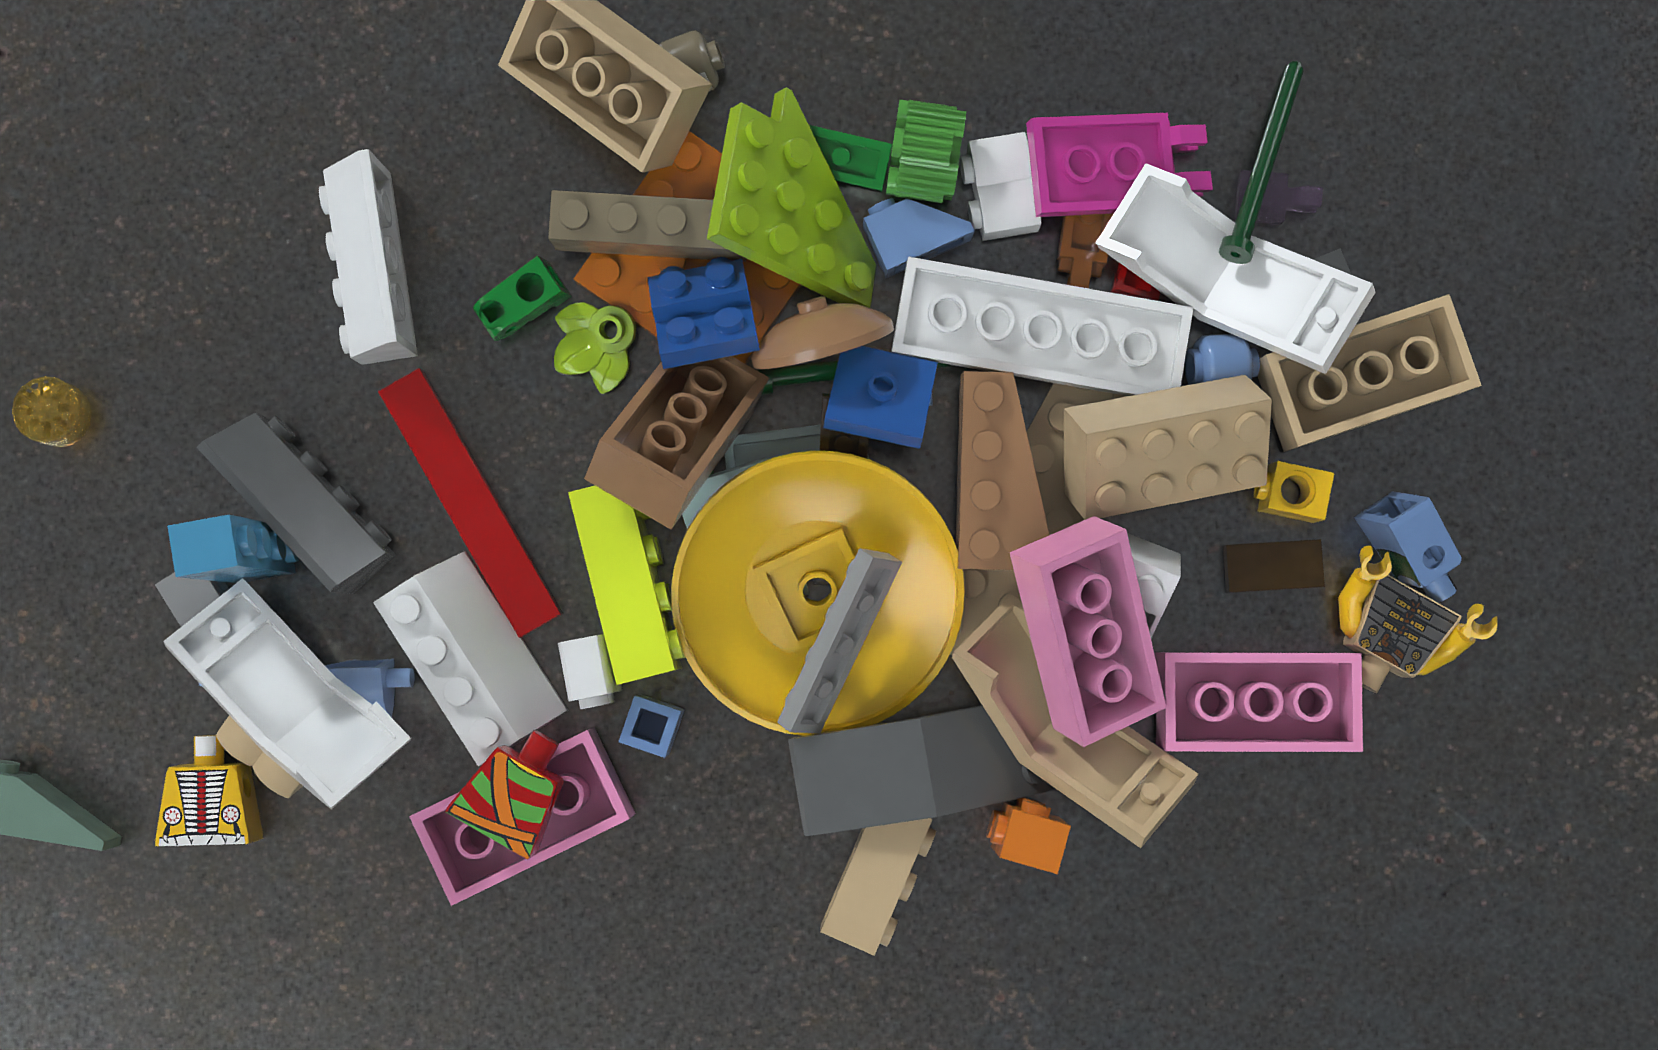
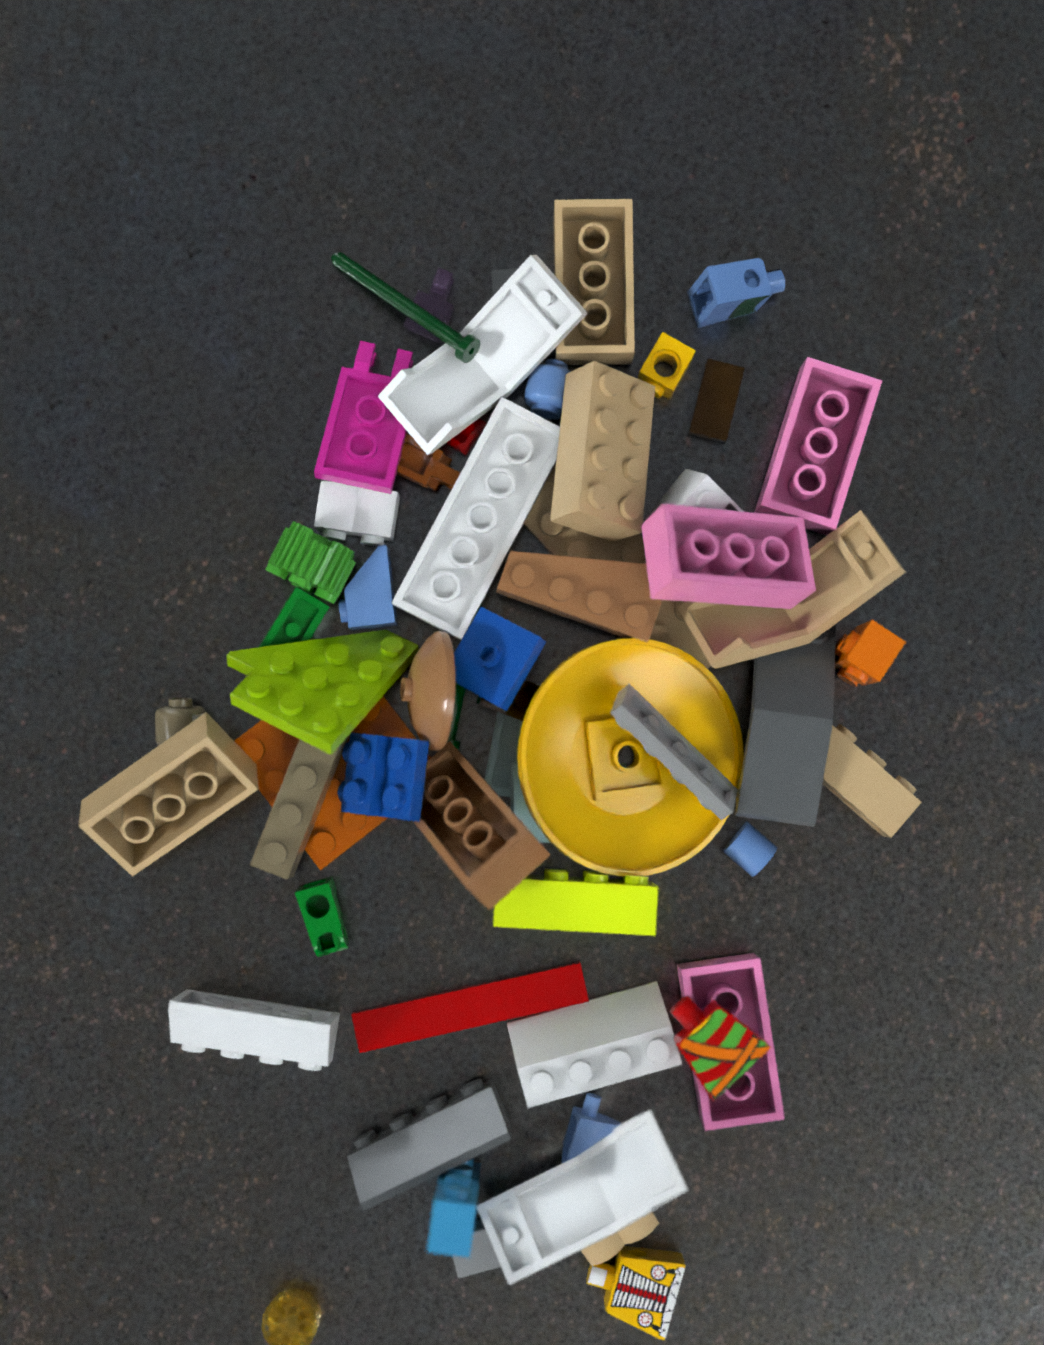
camera: 70 degrees left, 0 degrees up
lime plate [554,302,636,394] -> none
white brick [558,634,623,709] -> none
medium blue brick [619,694,685,758] -> none
torso [1338,546,1498,693] -> none
none -> medium blue brick [721,821,778,877]

